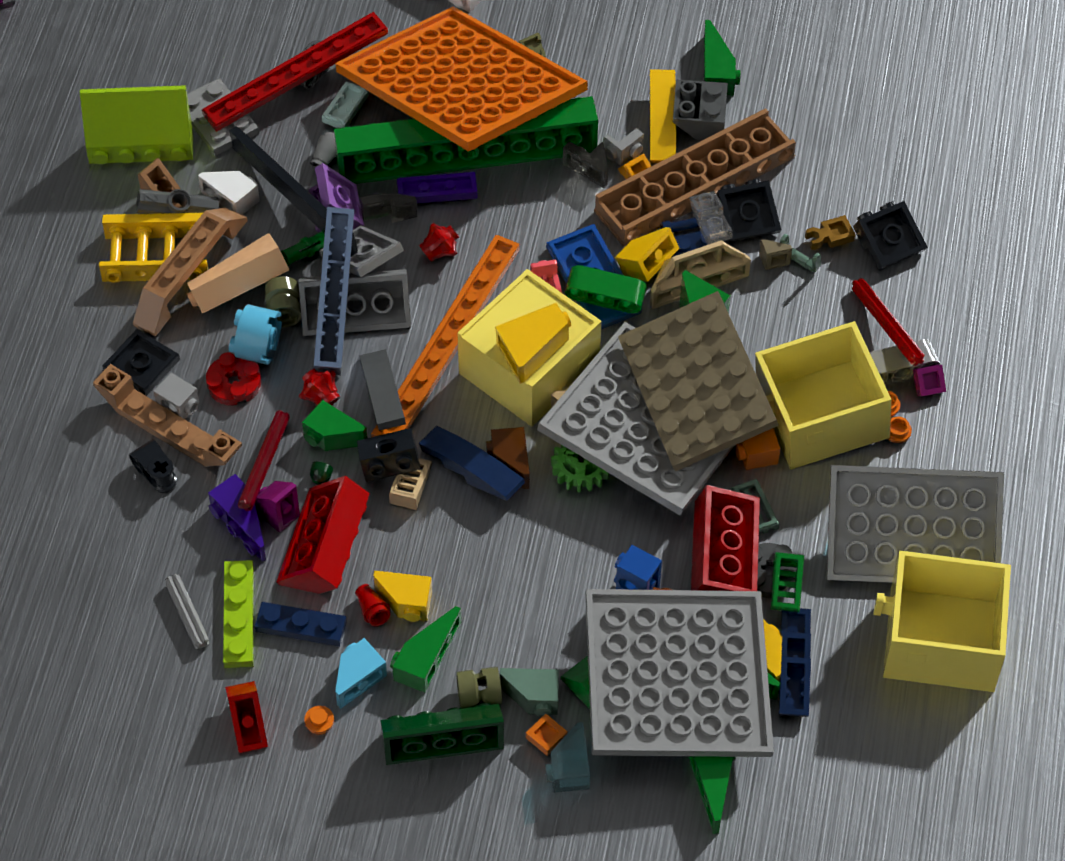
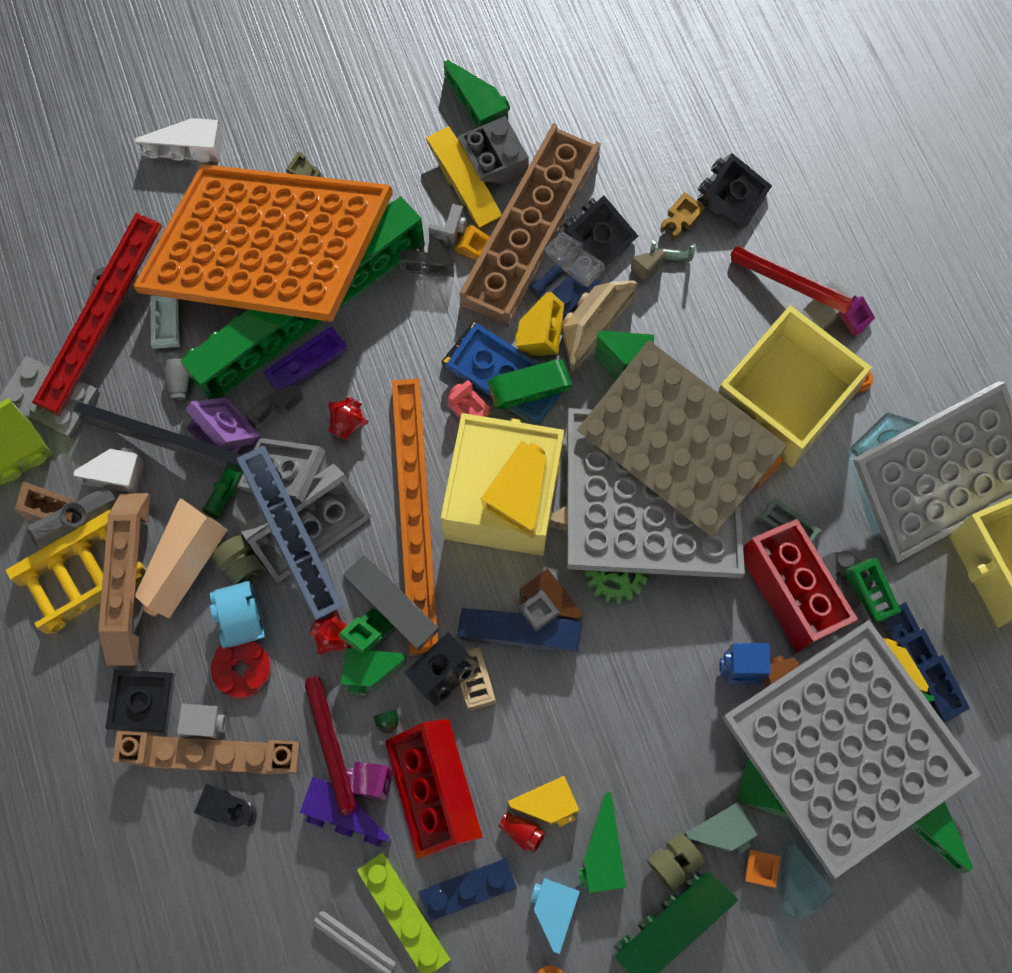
camera: 30 degrees left, 15 degrees up
none -> green slope [339,608,394,654]
none -> flat silver tile [518,590,560,632]

